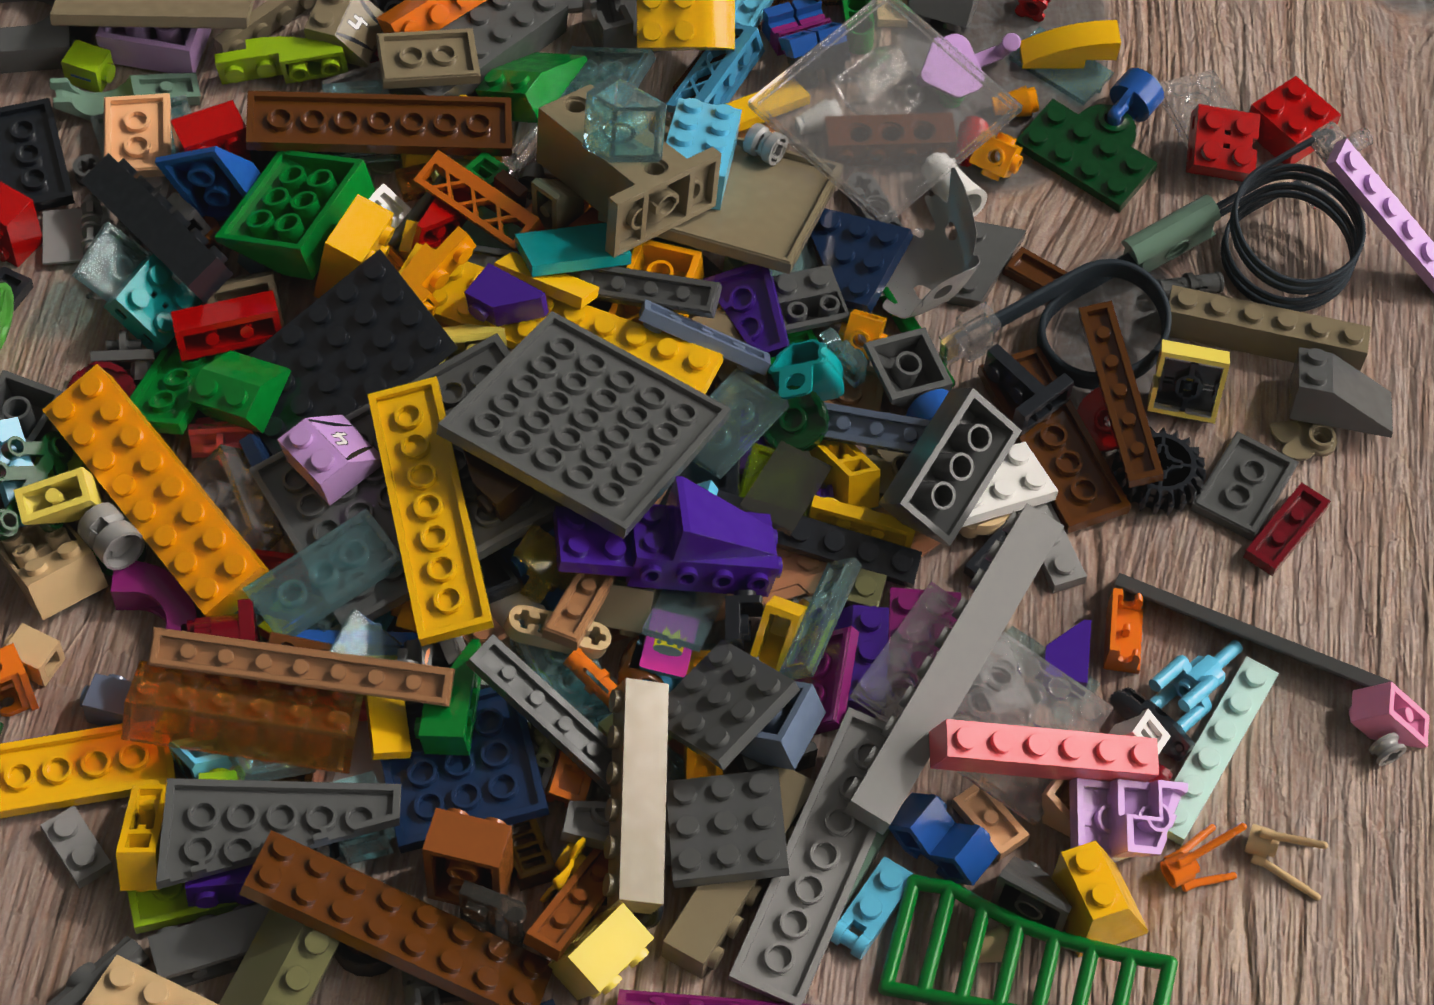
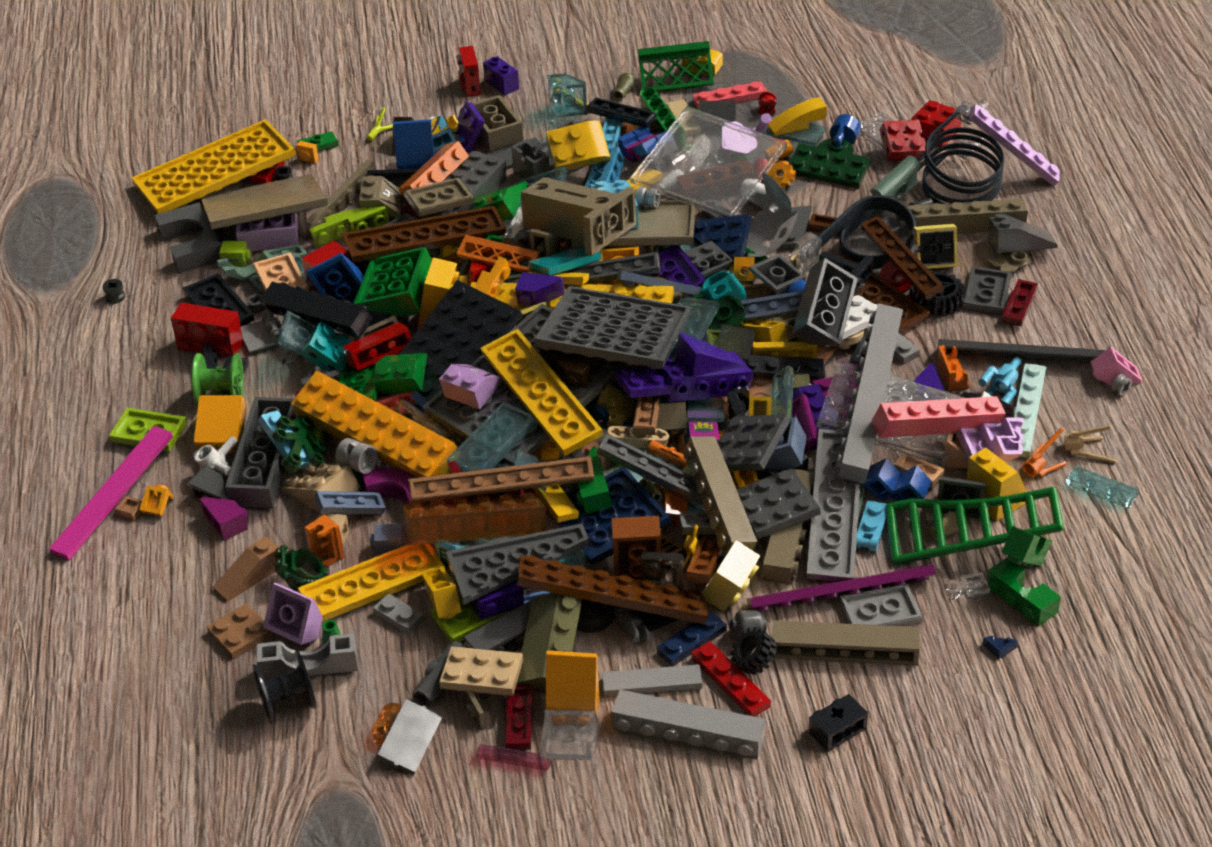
camera: 10 degrees left, 15 degrees down
light yellow slope [14,467,103,525] -> none
clear light blue slope [583,75,667,163] -> none
clear light blue plate [820,327,868,388] -> none
none -> sand blue plate [314,491,386,514]
none -> clear light blue tile [1066,466,1139,509]

